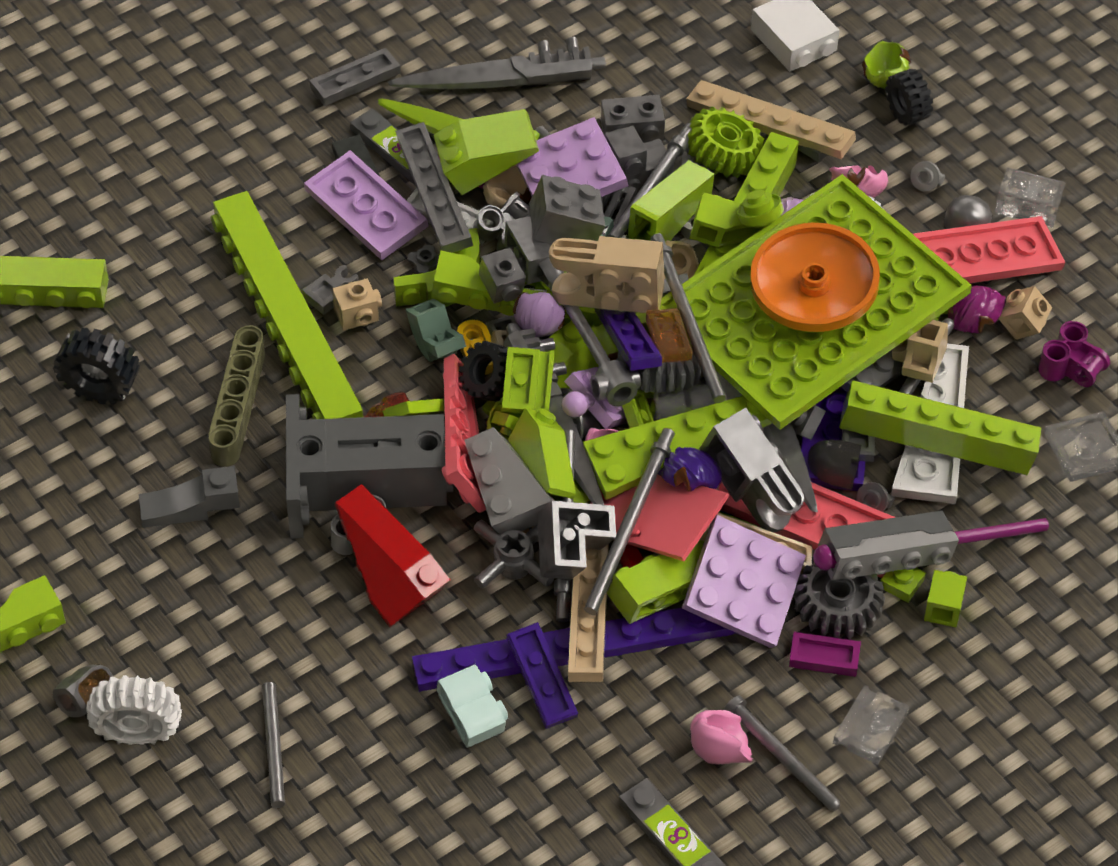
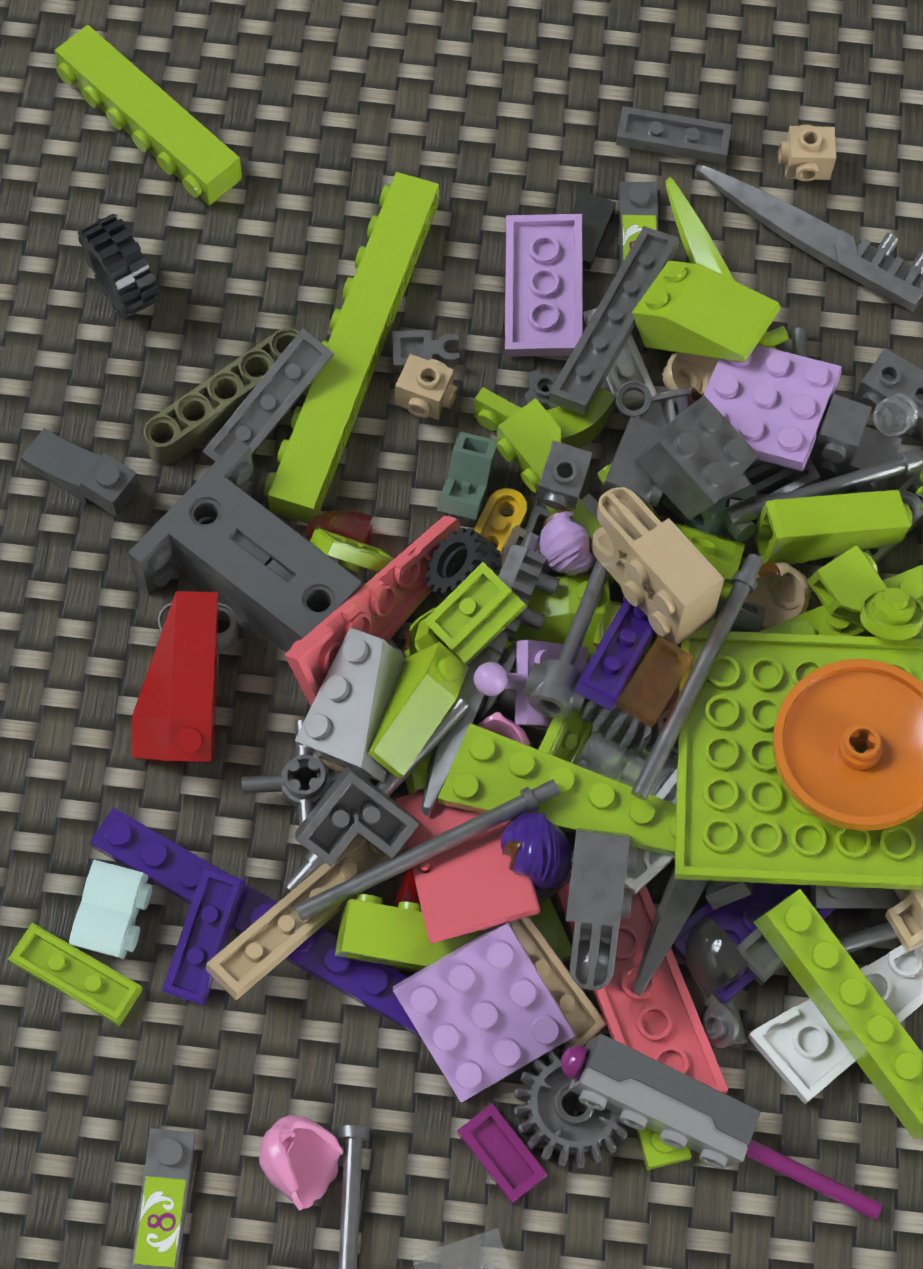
camera: 40 degrees right, 15 degrees up
lime brick [924,570,967,628] -> none
none -> lime tile [8,923,143,1027]
none -> flat silver plate [203,328,334,462]
none -> tan brick [778,124,836,181]
none -> clear wheel [873,394,919,436]

